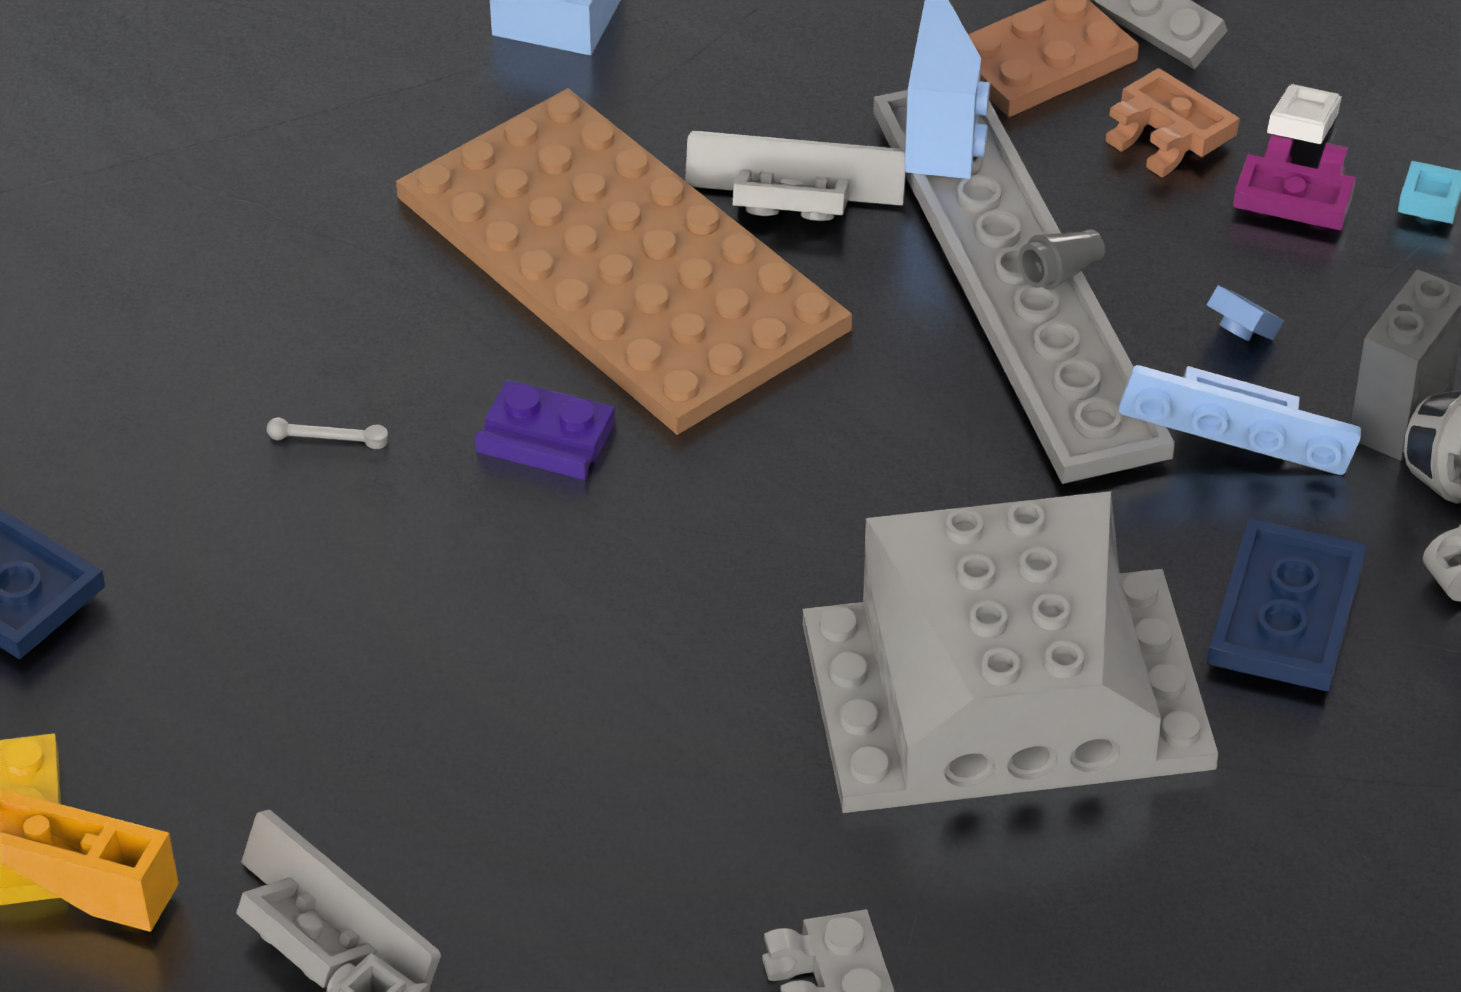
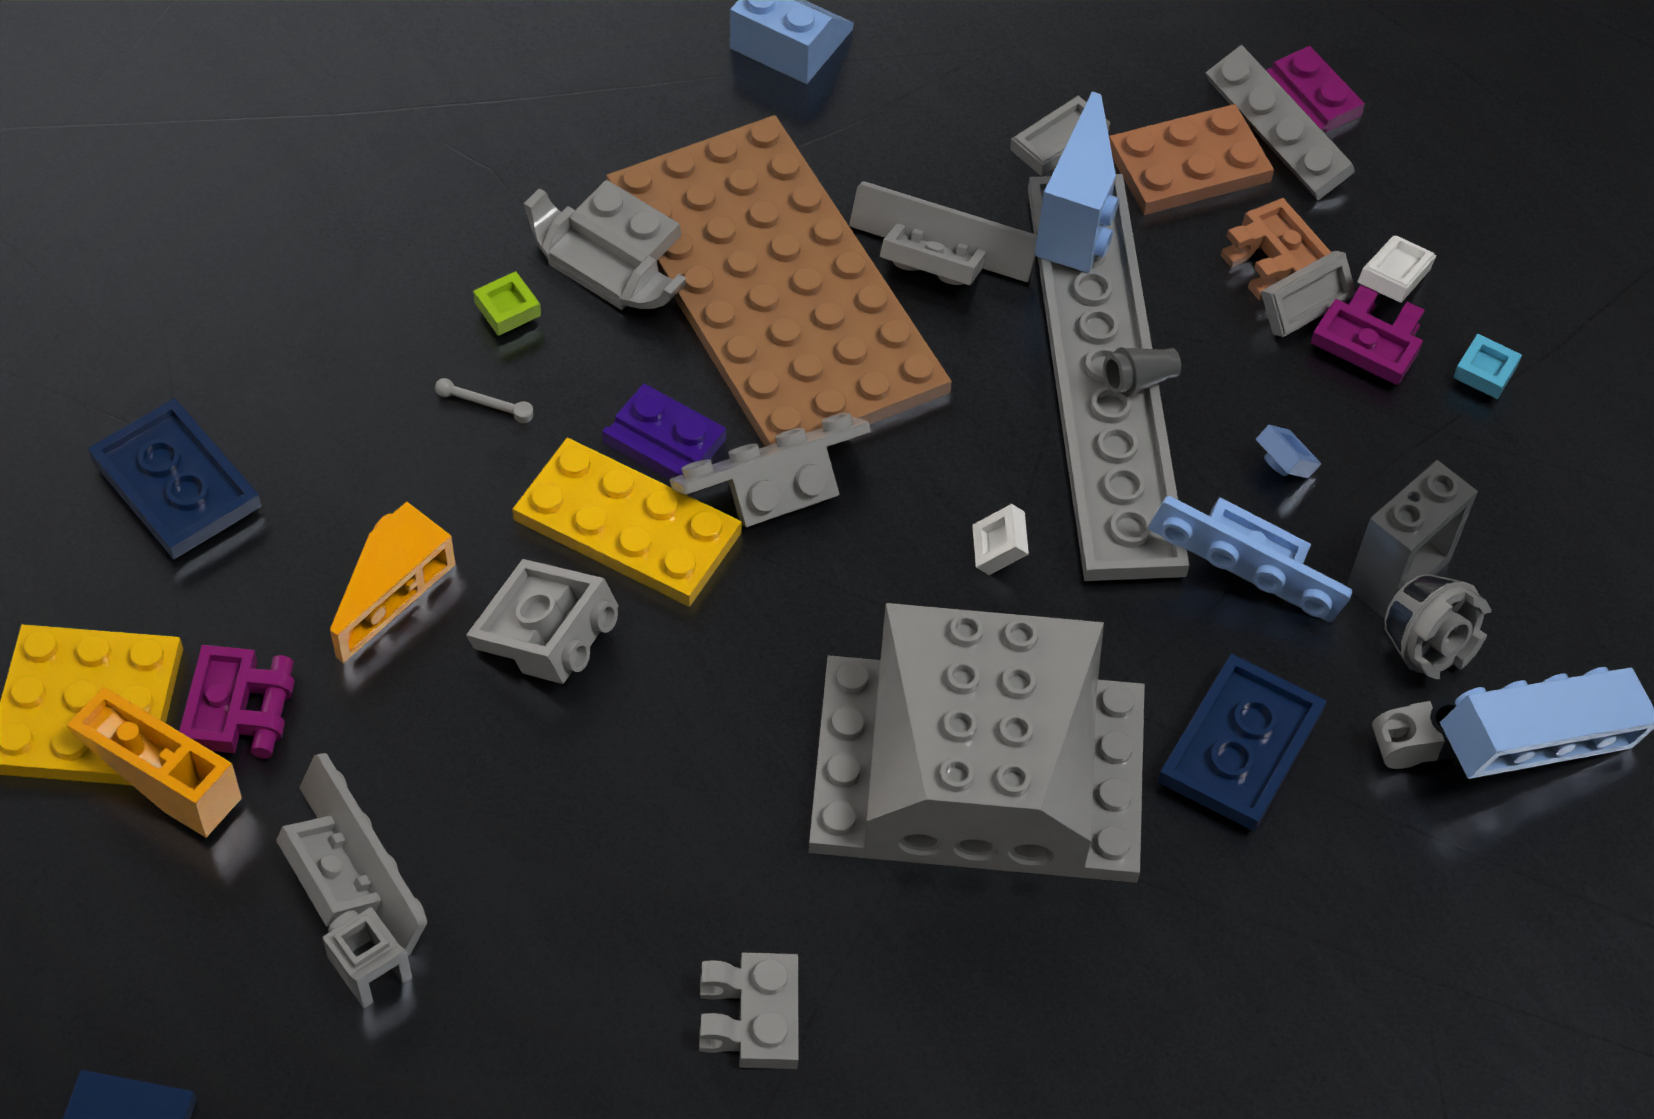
camera: 10 degrees right, 10 degrees up
none -> magenta plate [179,645,295,759]
none -> light orange slope [330,502,456,663]
none -> light grey plate [466,559,619,684]
none -> lime plate [473,271,541,336]
none -> yellow plate [512,437,742,607]
none -> light grey plate [523,180,686,310]
none -> light grey bracket [670,413,871,527]
none -> white plate [972,504,1029,575]
none -> light grey tile [1010,95,1110,177]
none -> light grey tile [1261,251,1356,337]

